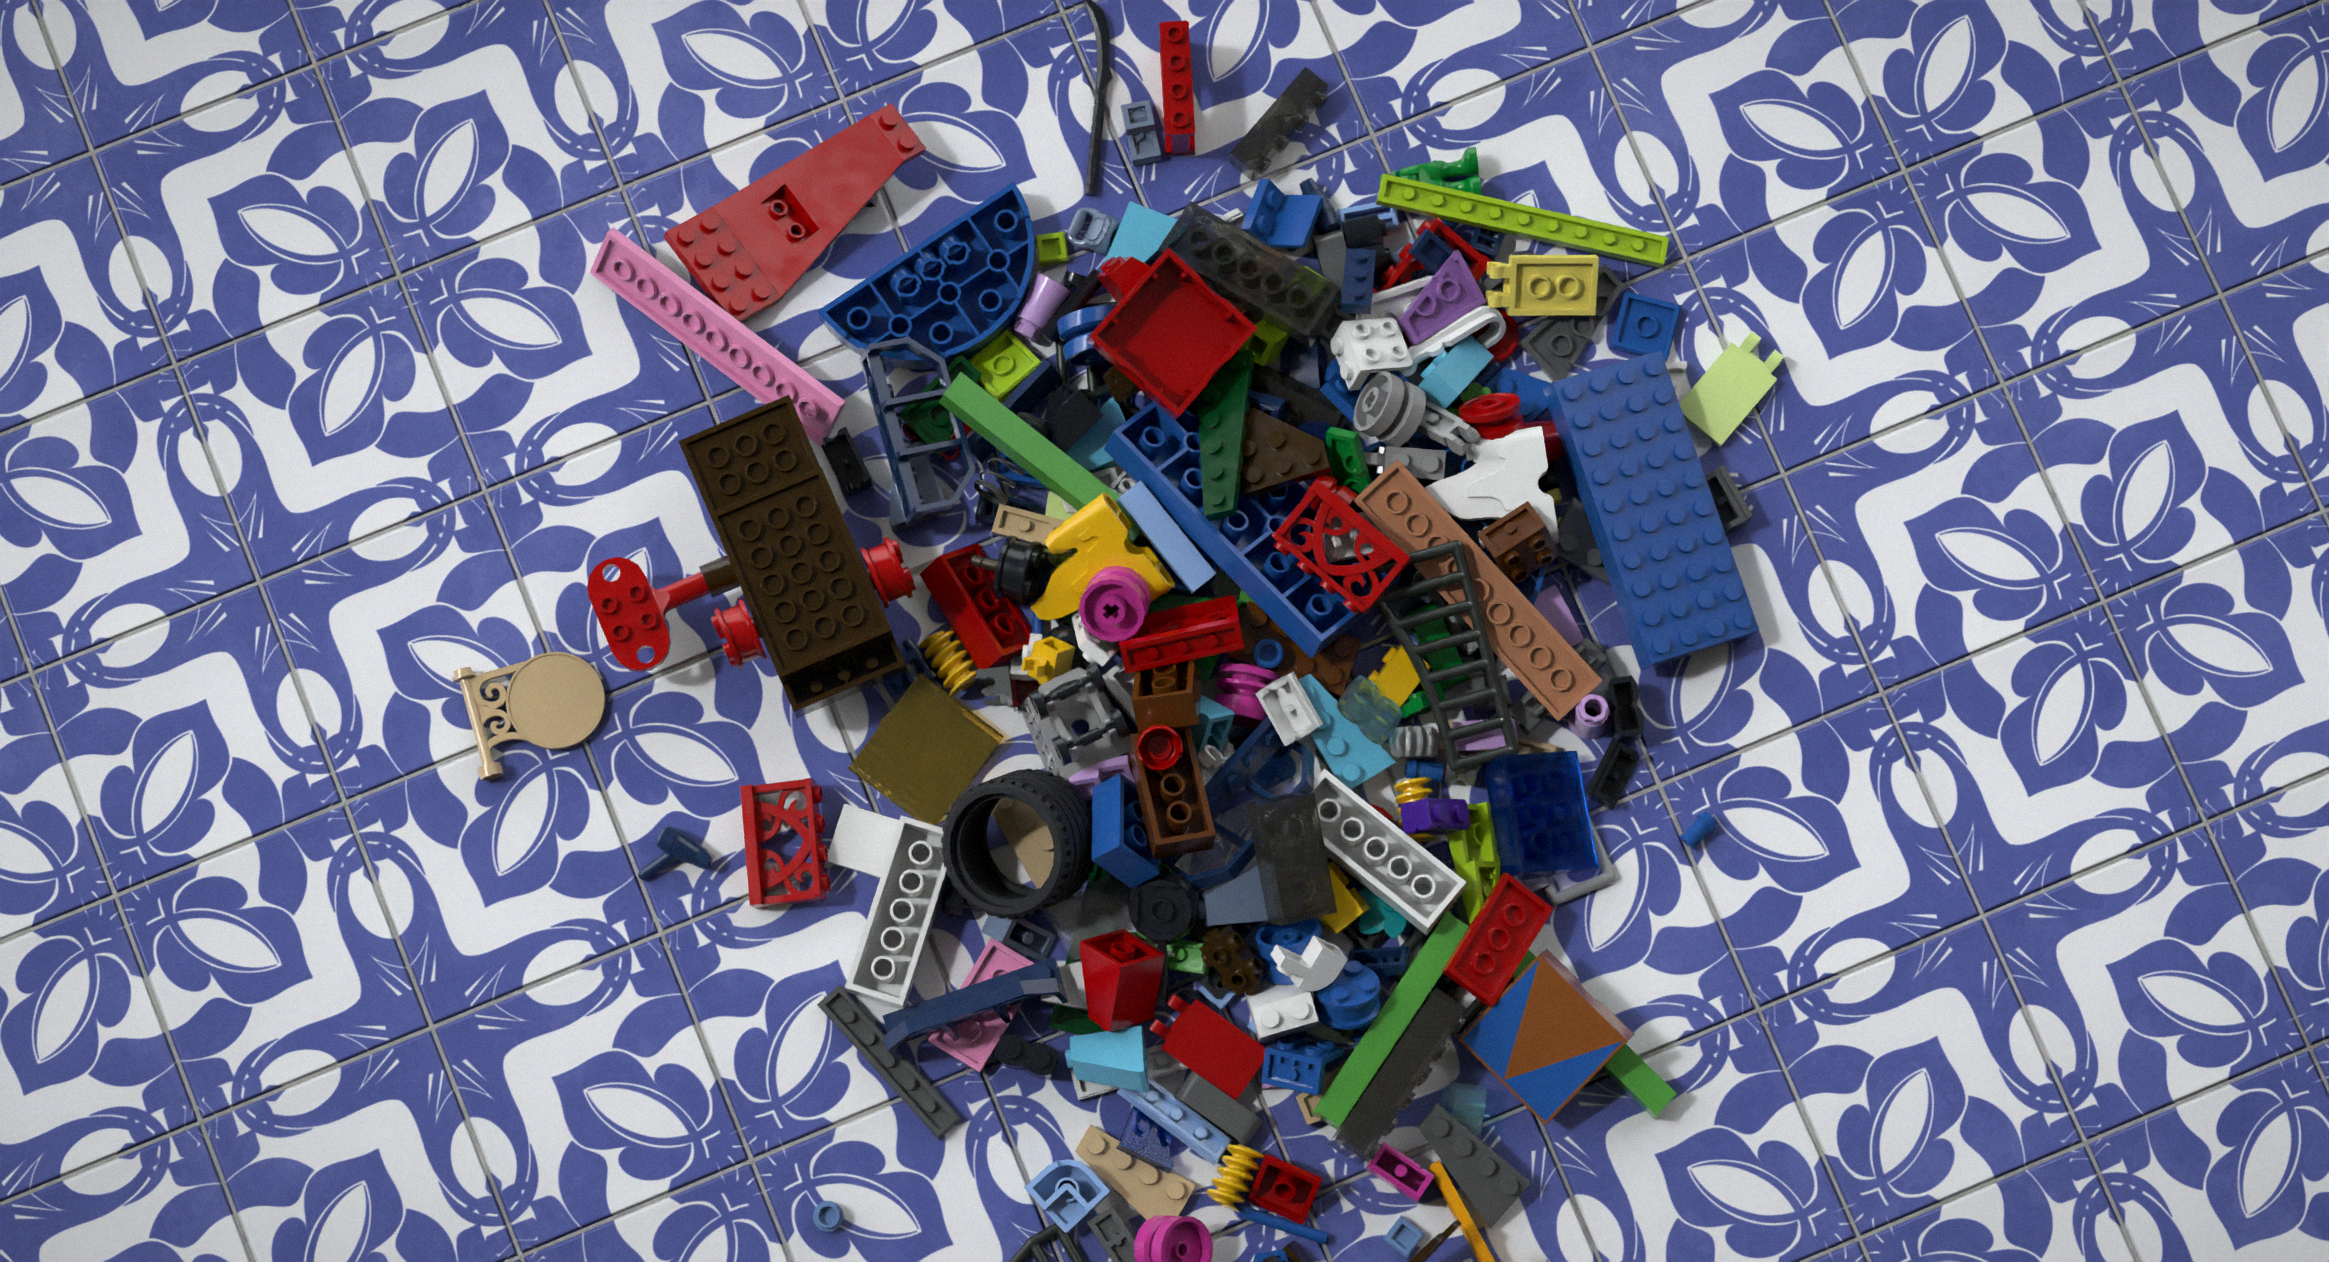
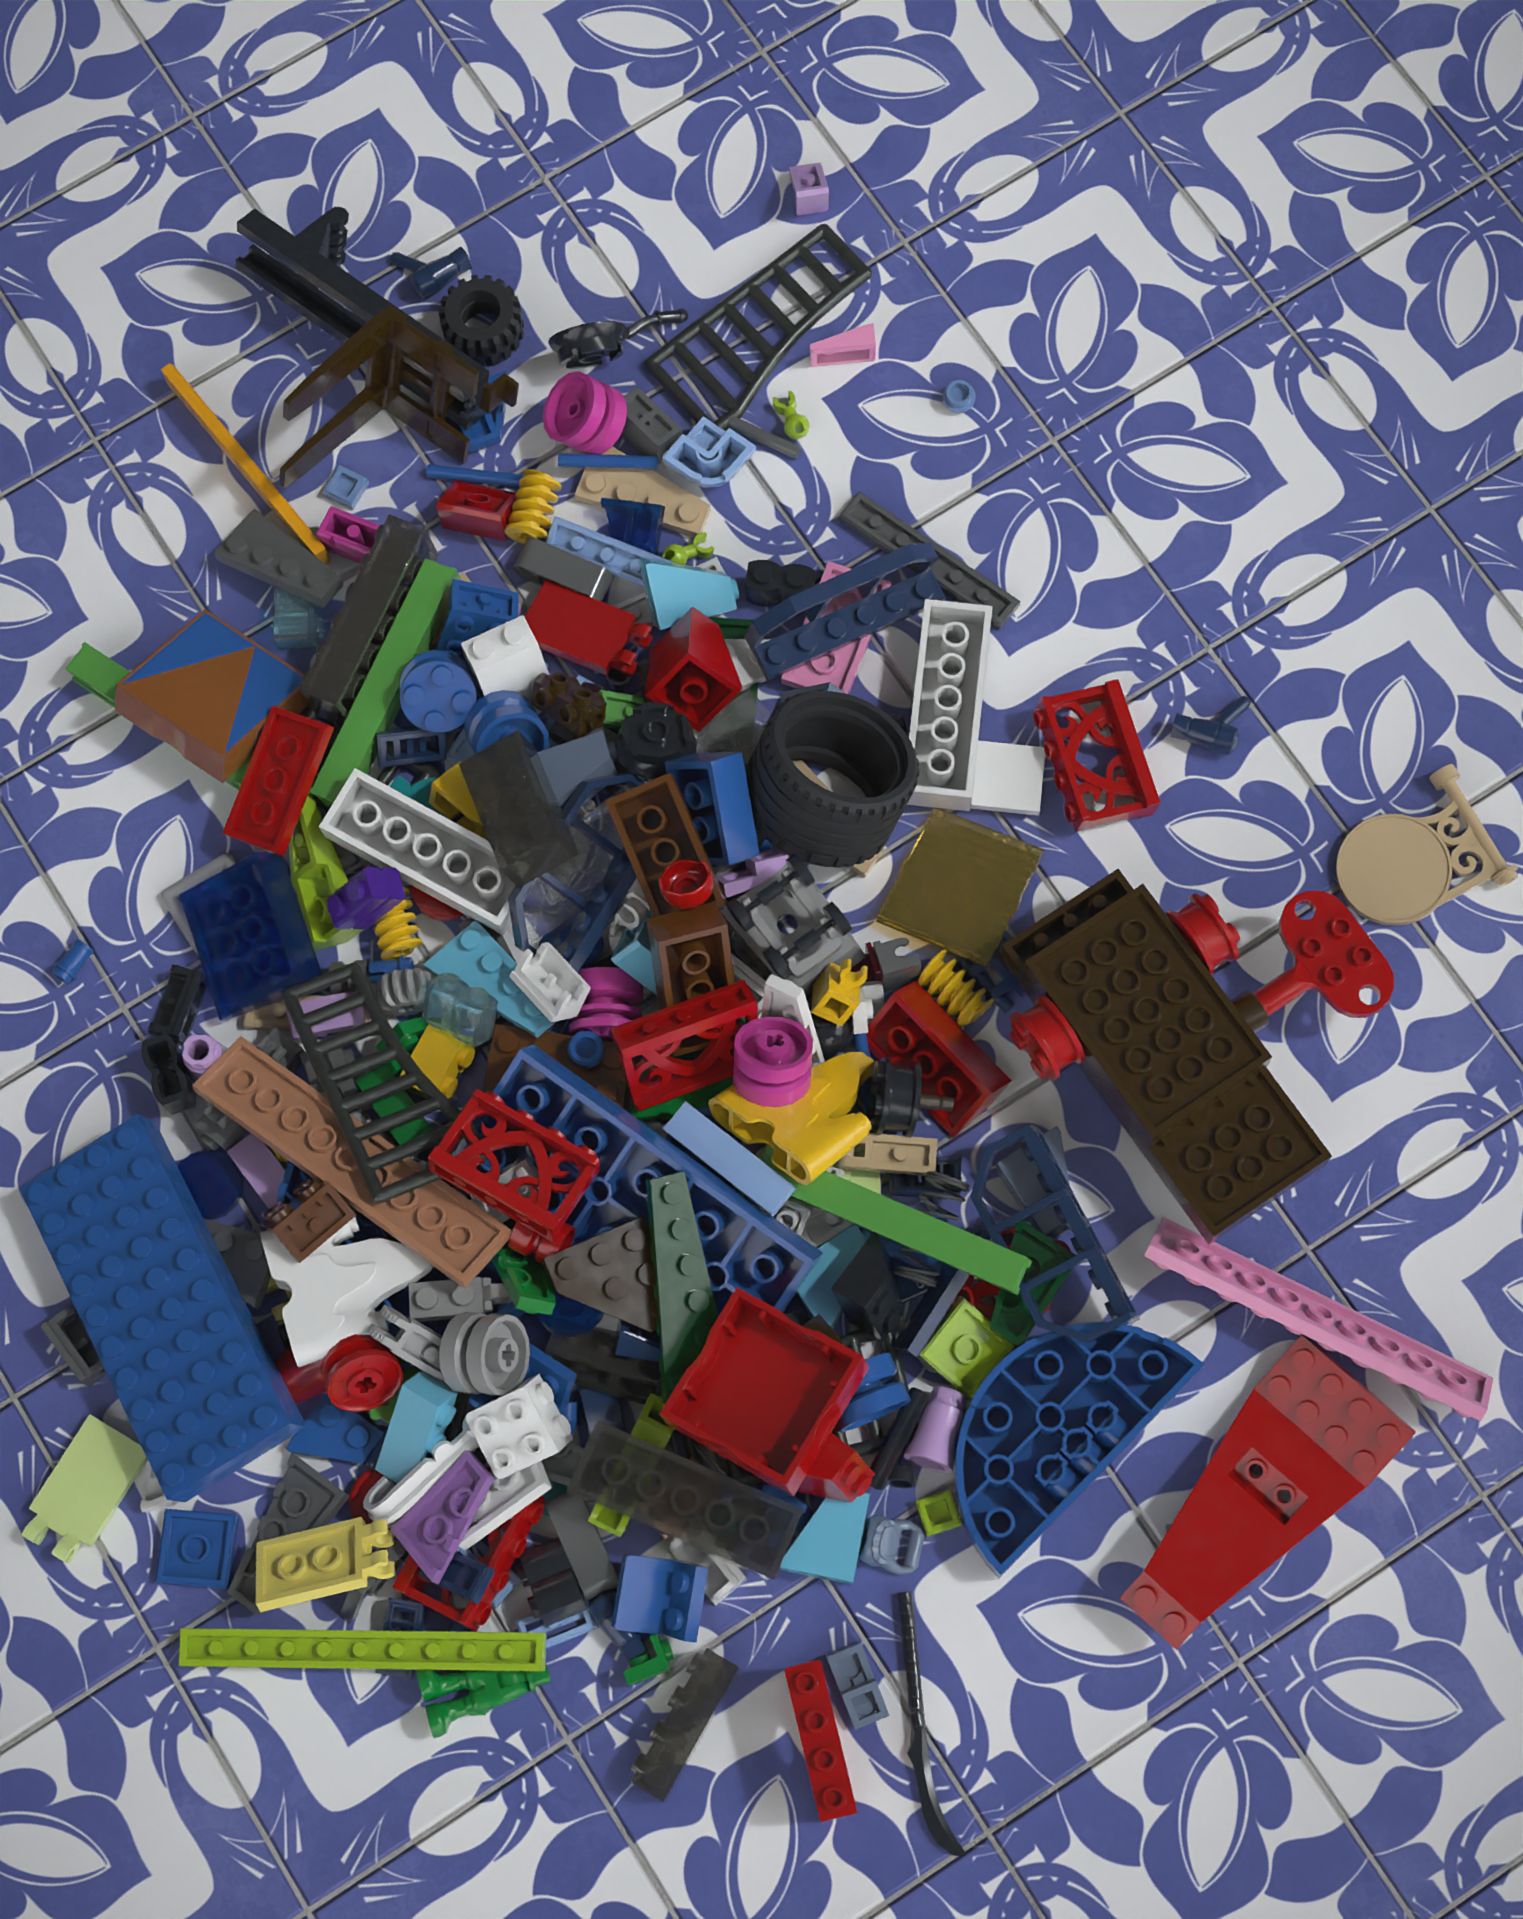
camera: 175 degrees right, 5 degrees down
black hinge [821,426,874,498] -> none
white brick [1270,936,1348,991] -> none
dark blue plate [1341,248,1376,315] -> none
none -> clear blue tile [178,1150,244,1220]
none -> blue bar [558,453,658,469]
none -> green bracket [623,1633,675,1687]
none -> lime arm [661,532,714,565]
none -> dark grey piece [728,417,801,459]
none -> lime arm [772,391,810,440]

